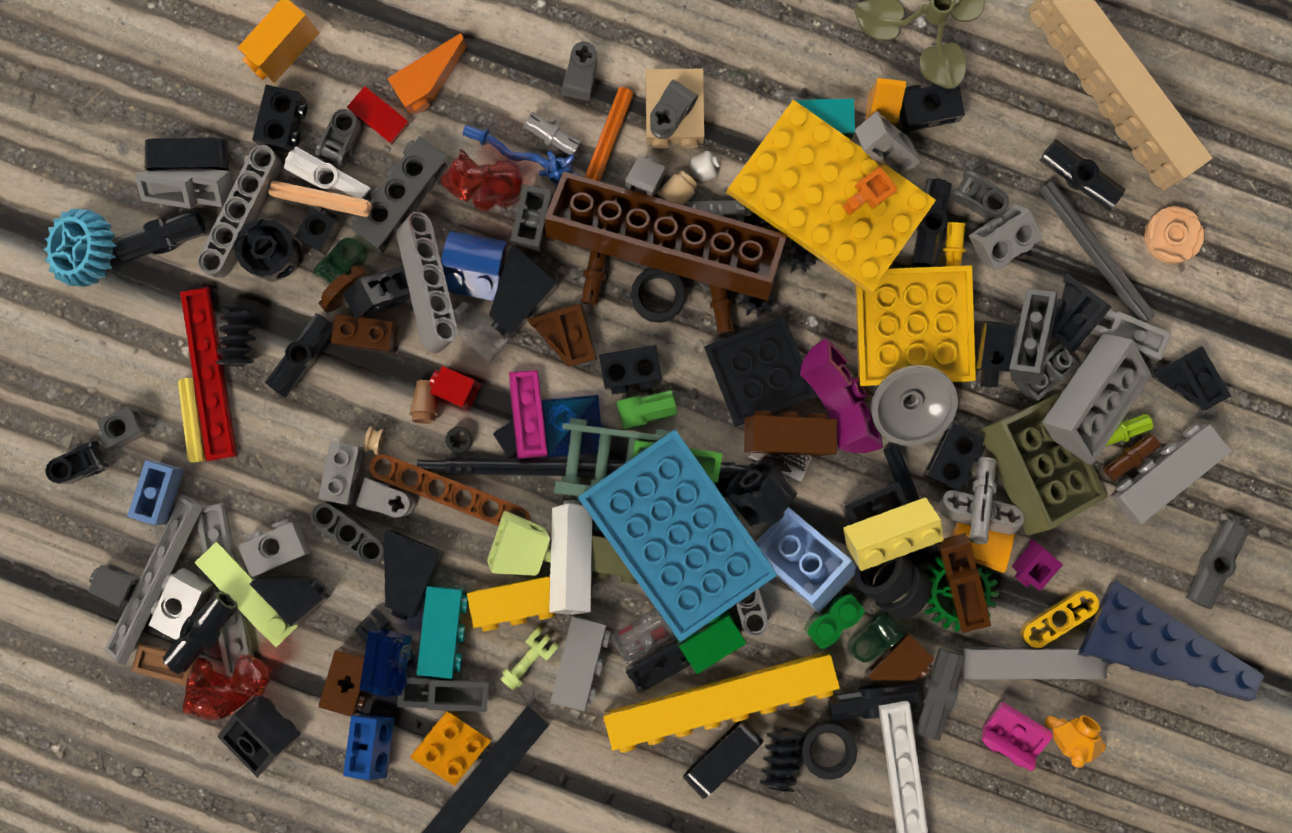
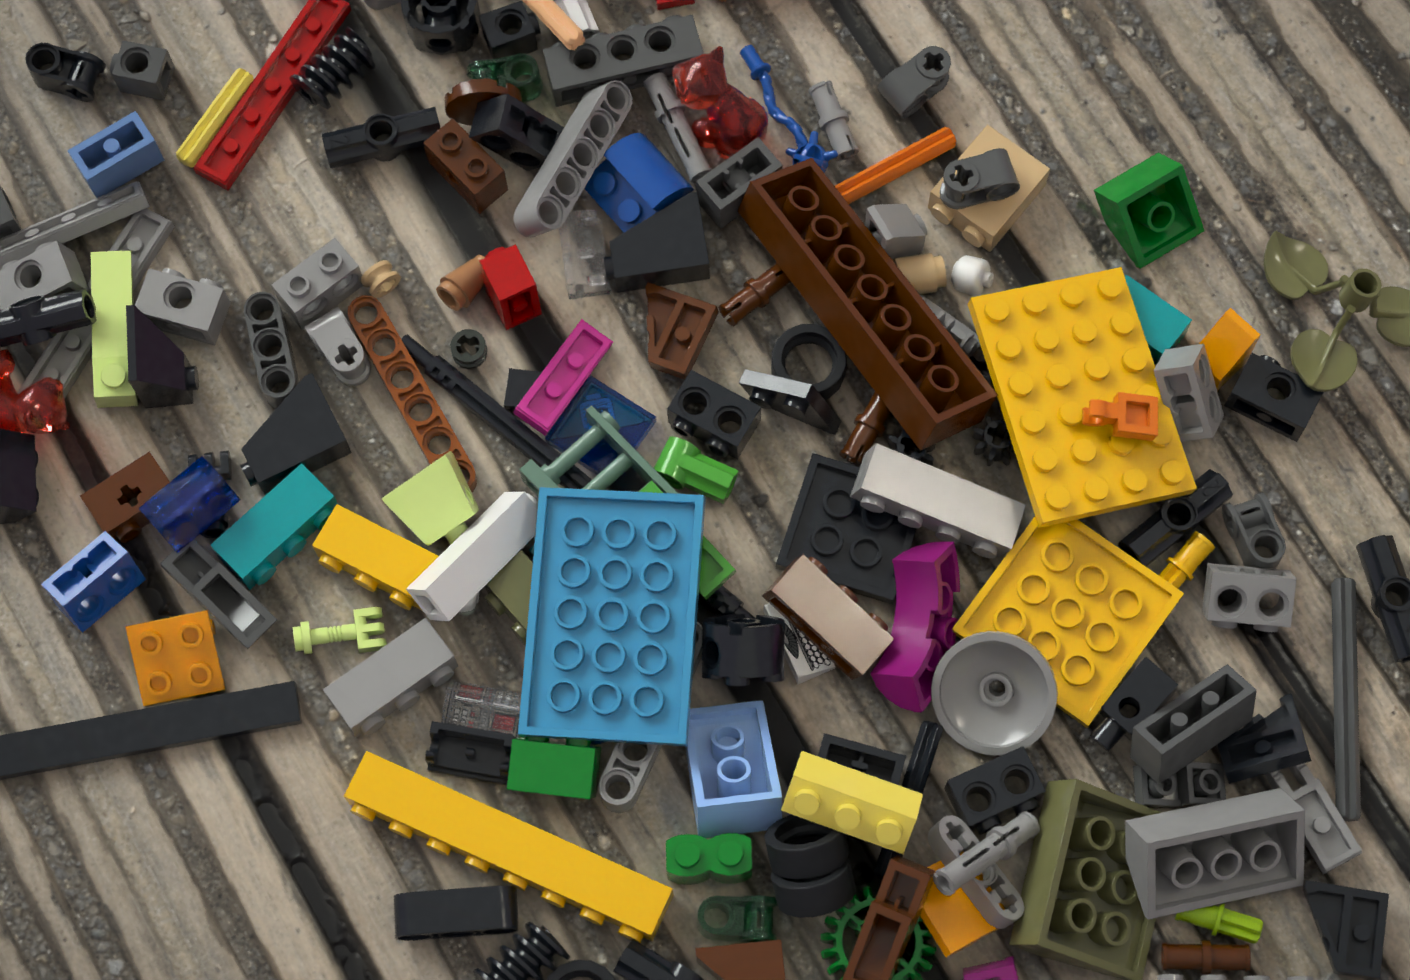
camera: 40 degrees right, 15 degrees down
none -> light grey pin [643,72,712,184]
none -> black wing [739,369,842,435]
none -> brick [850,443,1026,558]
none -> green slope [1093,152,1205,269]

